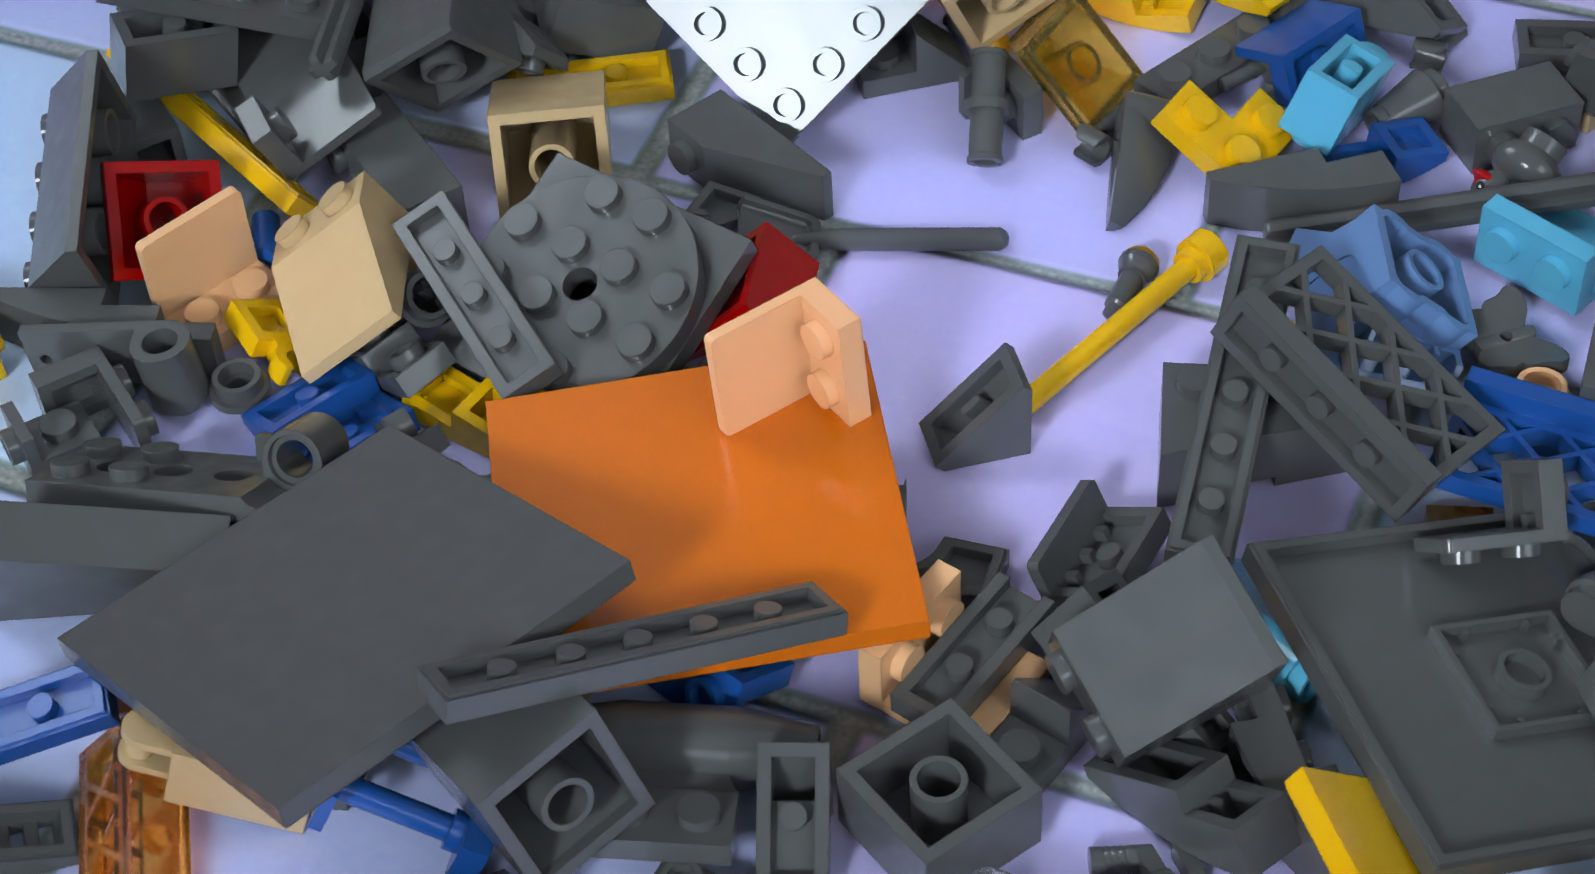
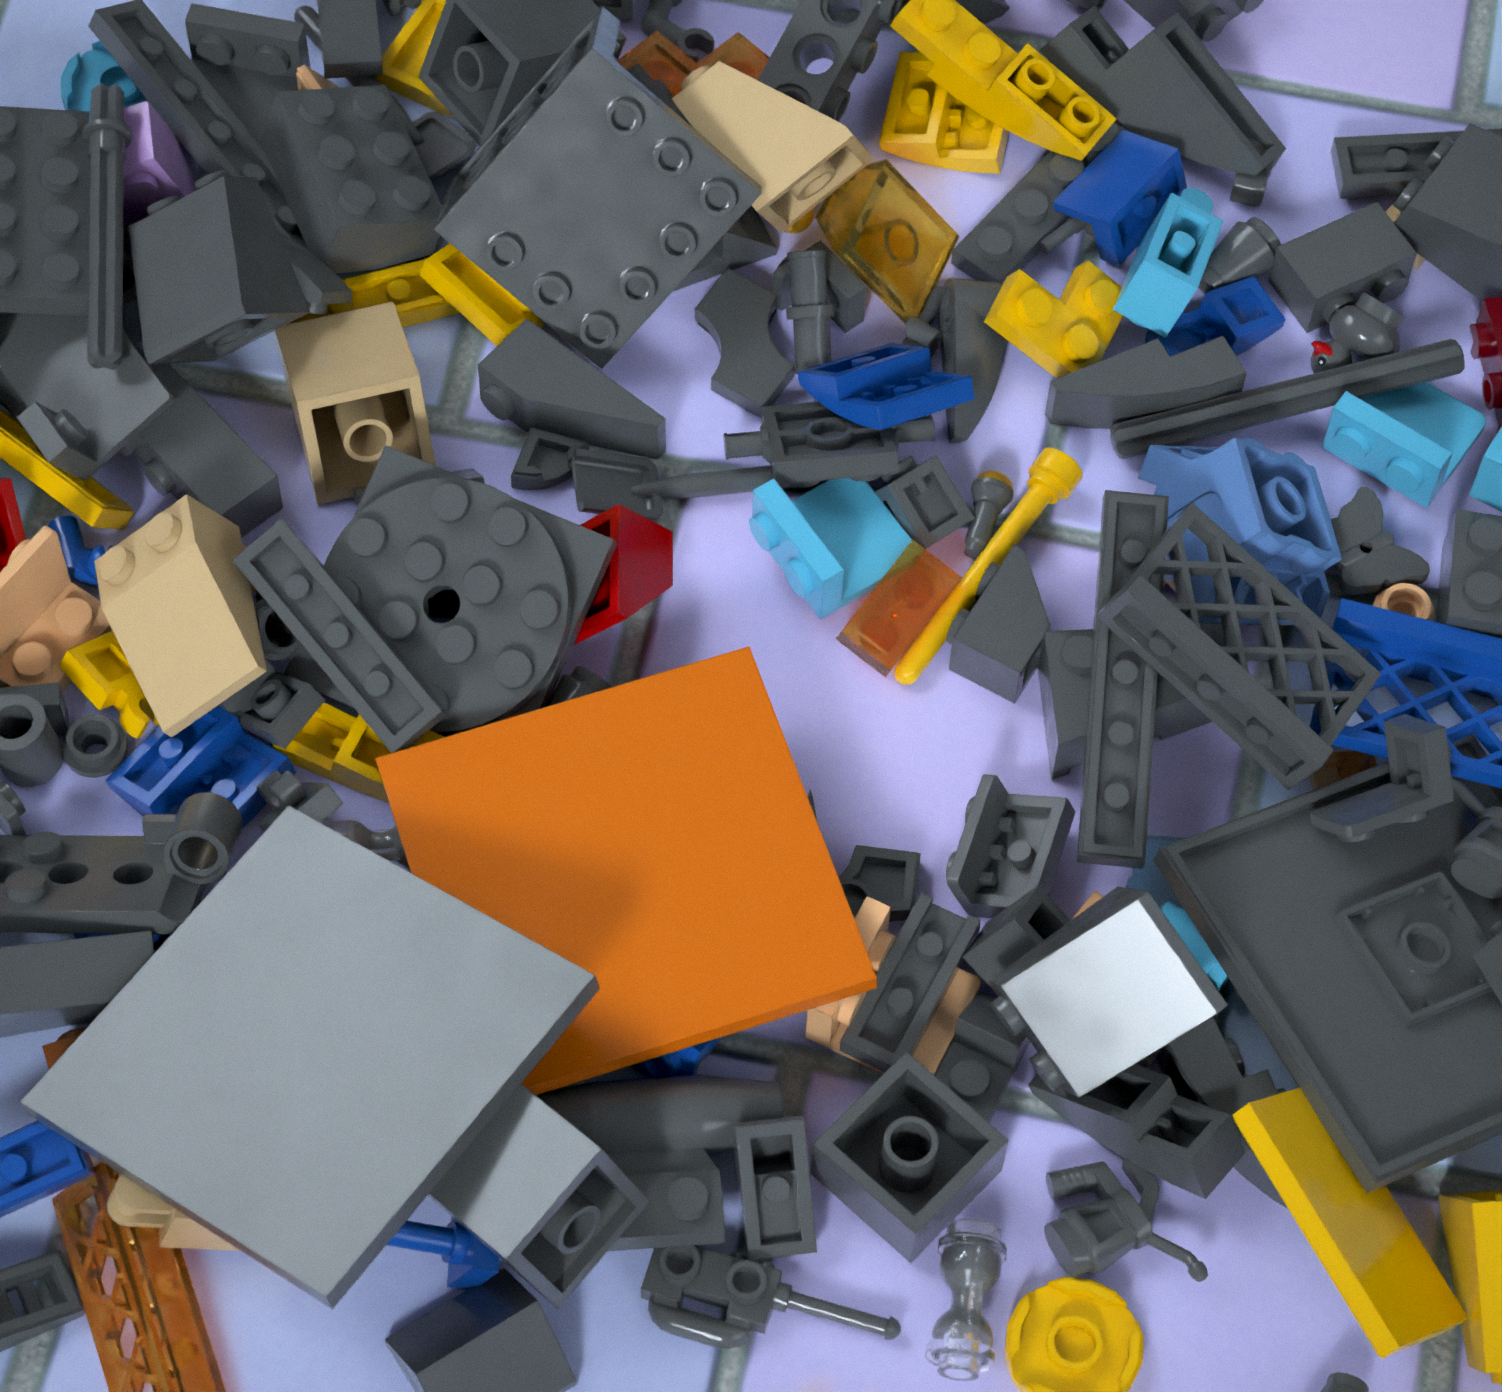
camera: 15 degrees left, 15 degrees up
dark grey tile [417,581,848,725] -> none
light nougat bracket [704,277,872,437] -> none
dark grey slope [919,342,1032,472] -> none
none -> yellow tile [419,243,545,346]
none -> dark grey tile [695,268,795,418]
none -> dark grey plate [723,402,935,487]
none -> medium azure bracket [749,478,919,620]
none -> blue slope [797,343,975,430]
none -> clear orange plate [836,540,962,677]
none -> dark grey bracket [874,455,975,552]
none -> dark grey slope [946,545,1050,704]

